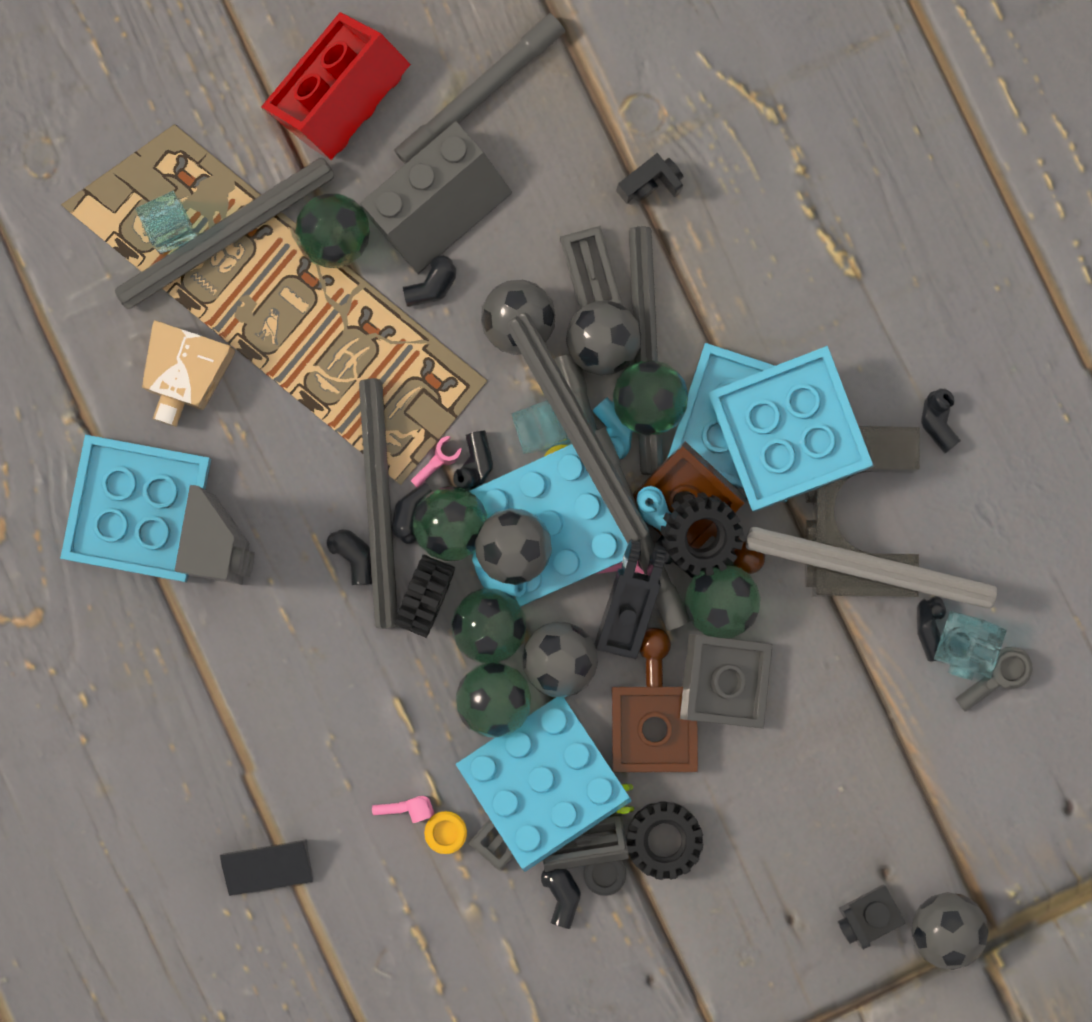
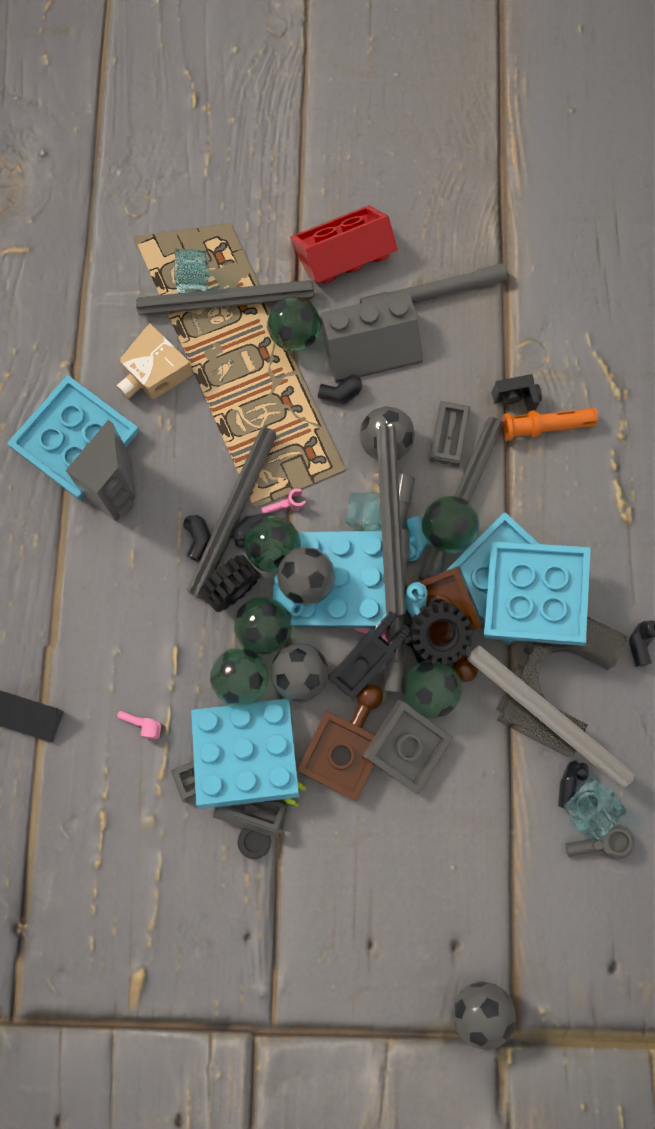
camera: 25 degrees right, 10 degrees down
yellow tile [424,811,467,854] -> none
black arm [453,430,493,492] -> none
black arm [541,869,581,929] -> none
dark grey piece [566,300,642,376] -> none
black tyre [626,801,704,880] -> none
black bracket [837,884,906,950] -> none
none -> orange pin [502,407,598,441]

